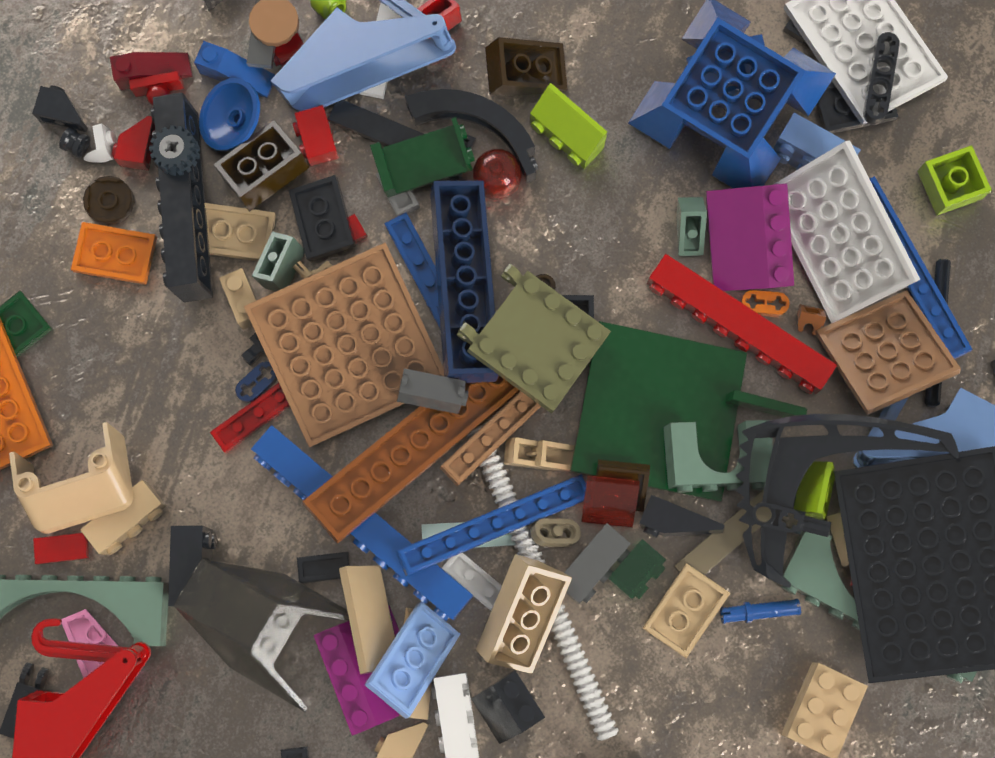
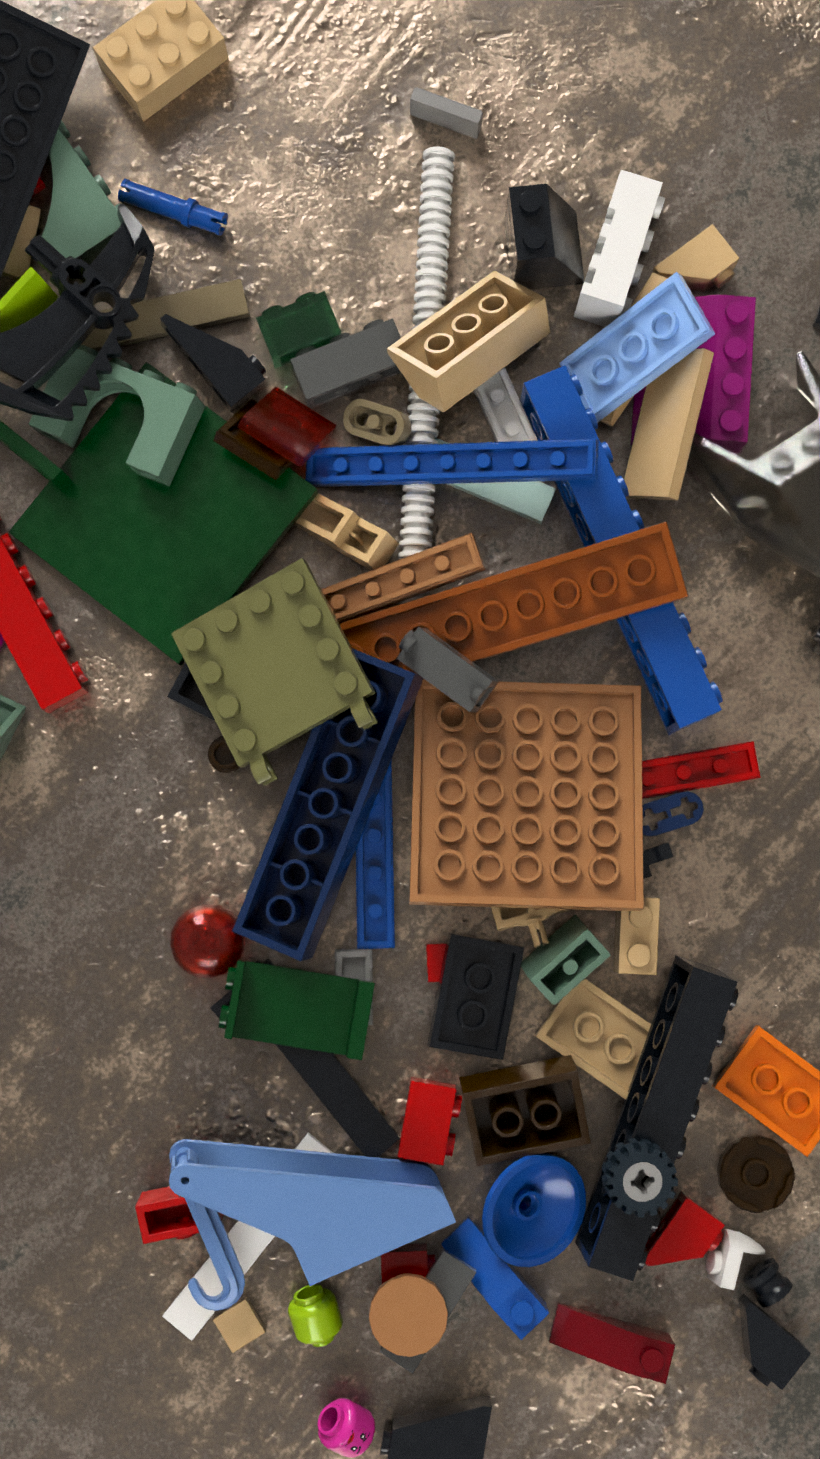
camera: 155 degrees left, 5 degrees up
red tile [129,71,184,106] -> none
black tile [297,552,350,584] -> none
black arch [405,89,538,183] -> none
dark brown slope [485,37,568,96] -> none
lime slope [530,83,607,169] -> none
tan tile [643,563,730,658] -> none

